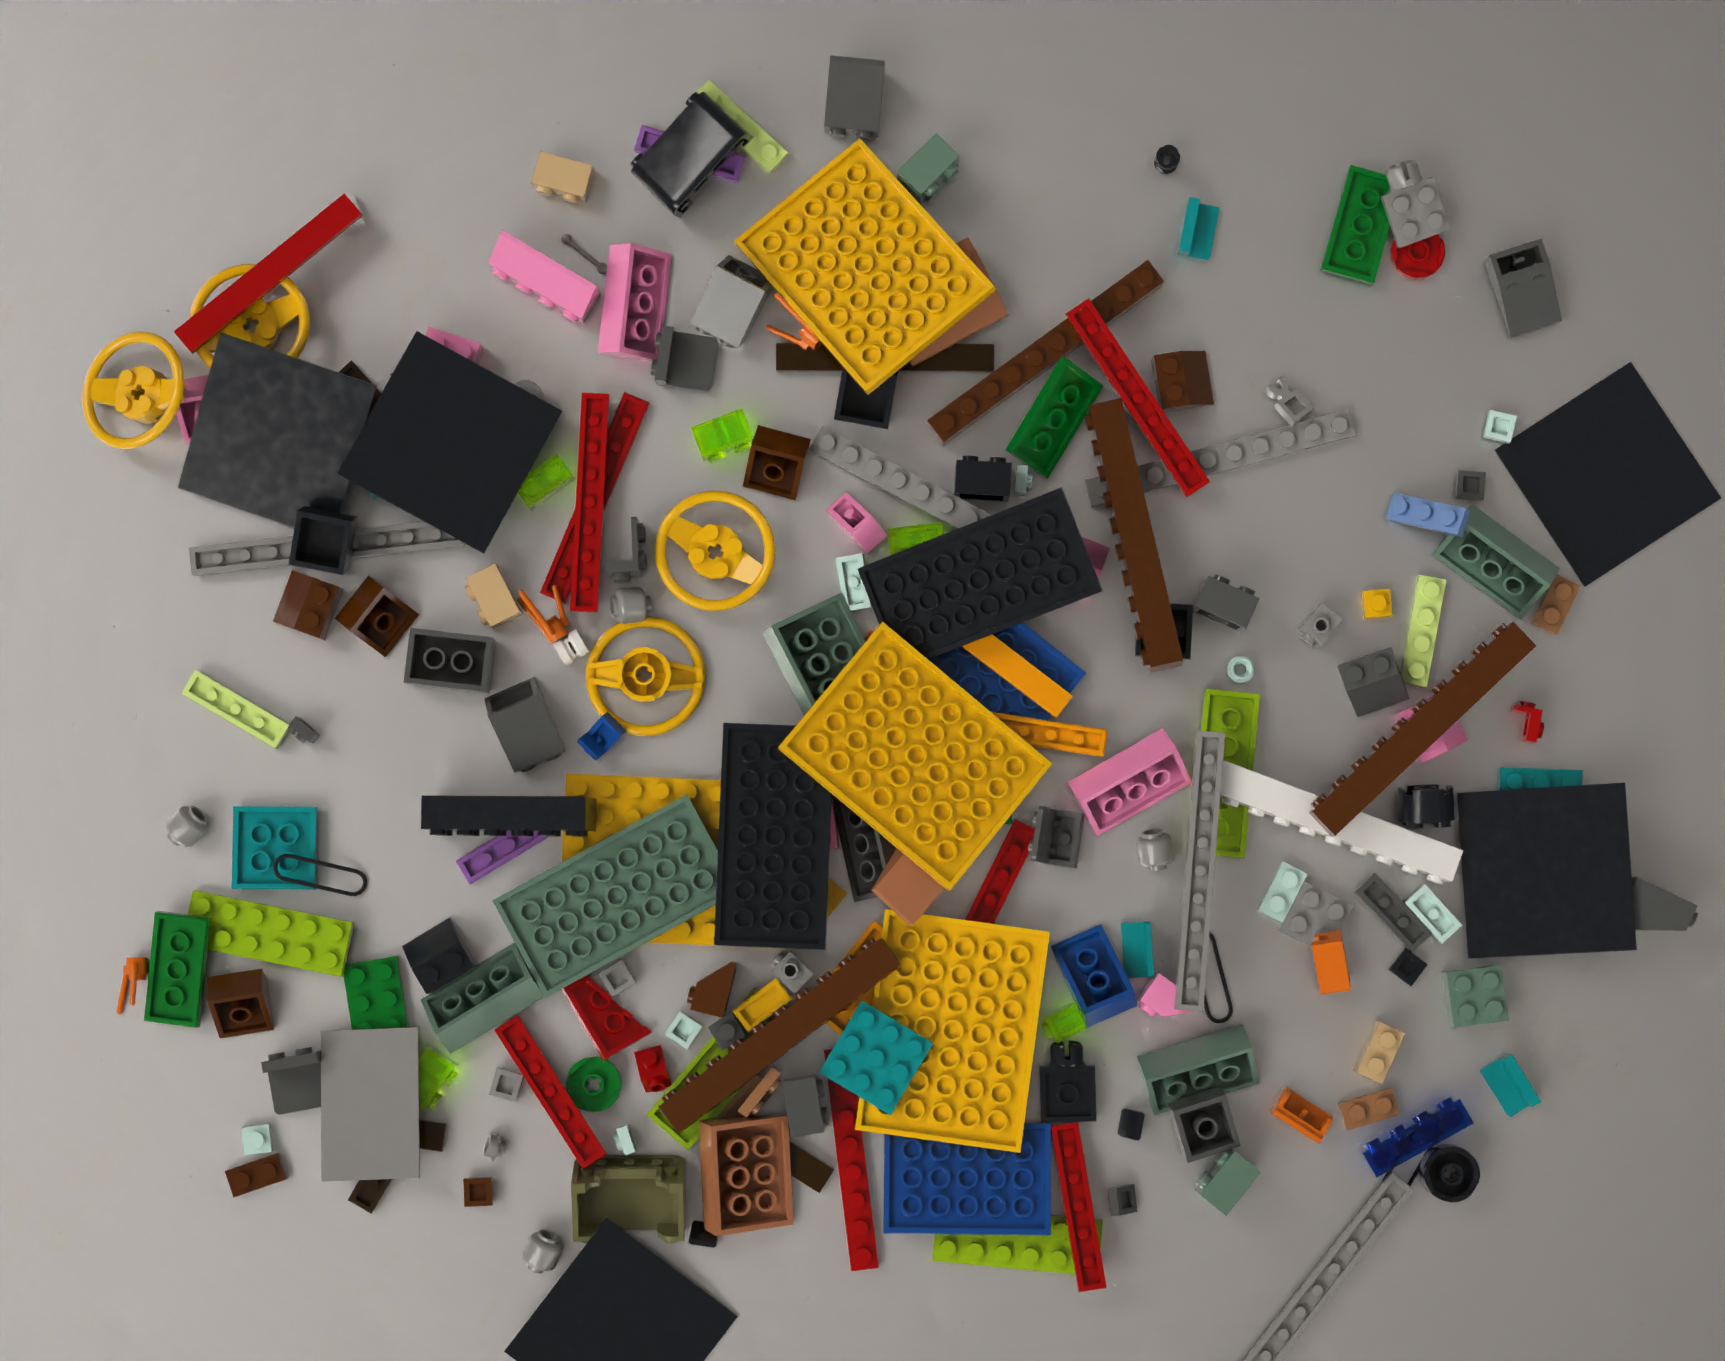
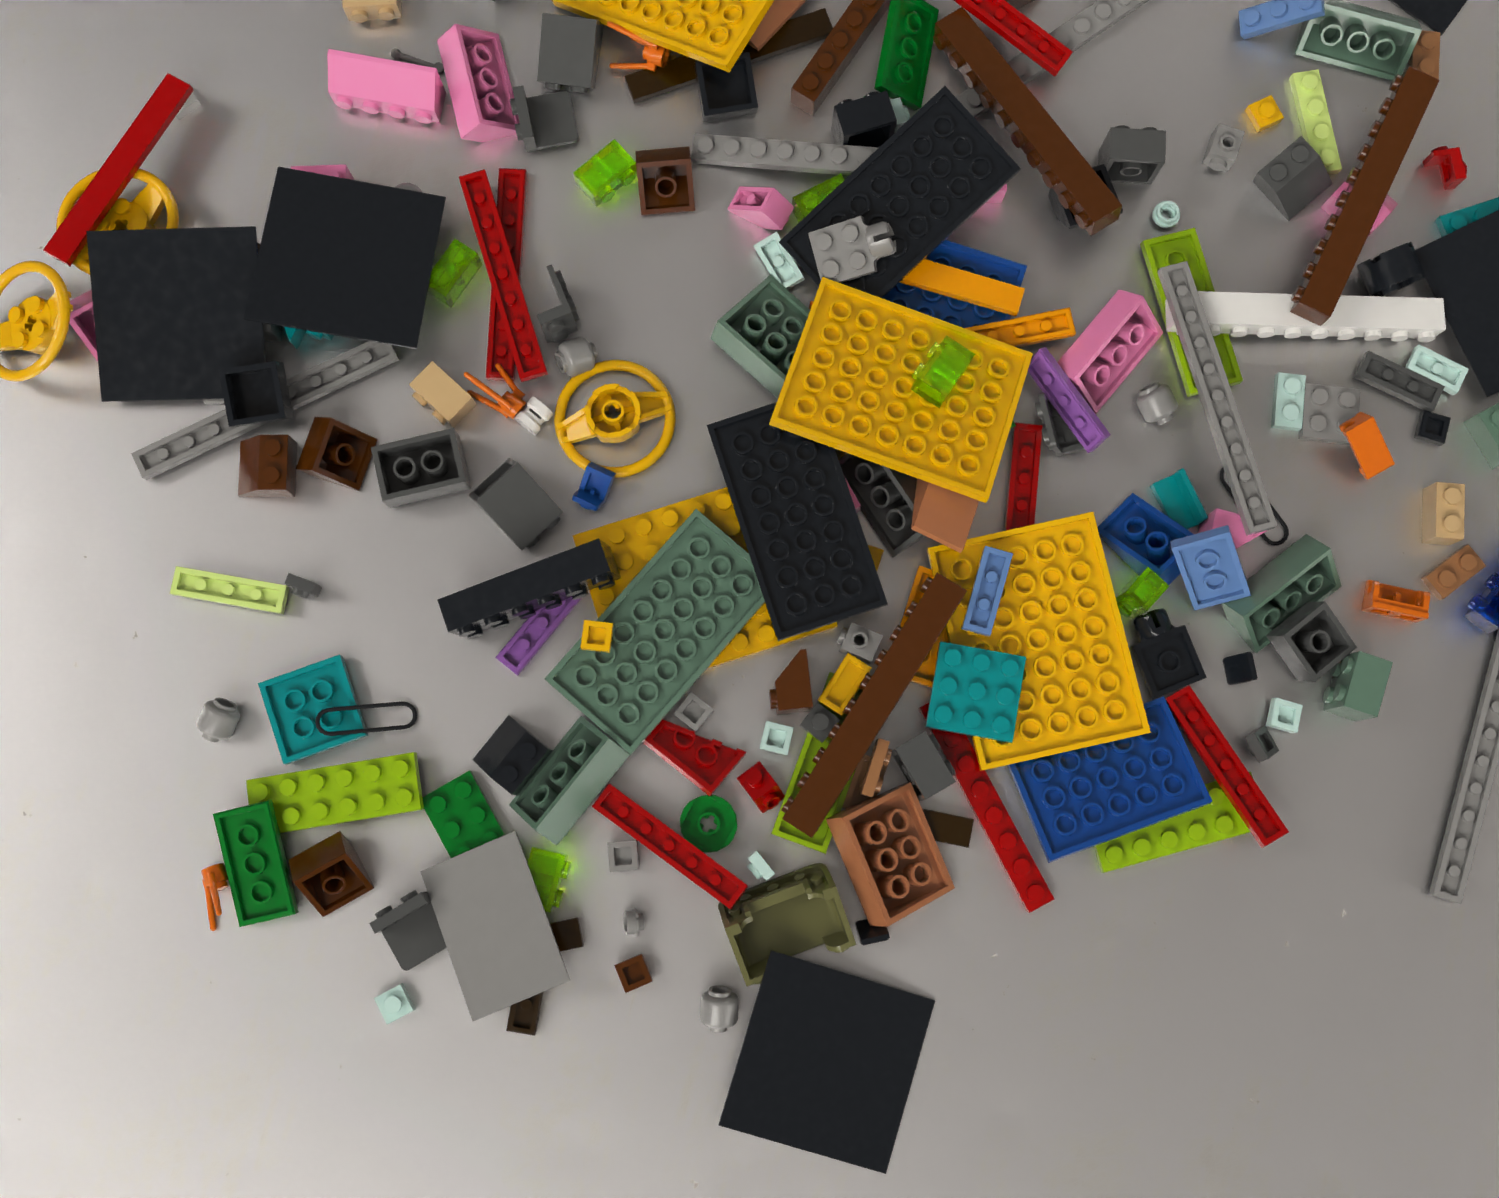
camera: 25 degrees left, 5 degrees down
reddish brown plate [225,1153,288,1198] -> none
yellow piece [655,490,776,611] -> none
none -> yellow plate [581,620,614,653]
none -> light grey plate [808,216,896,283]
none -> clear neon green brick [911,335,975,408]
none -> medium blue plate [961,546,1013,637]
none -> medium lavender tile [1028,347,1111,453]
none -> medium blue plate [1170,525,1251,611]
none -> light aqua plate [1266,697,1303,733]

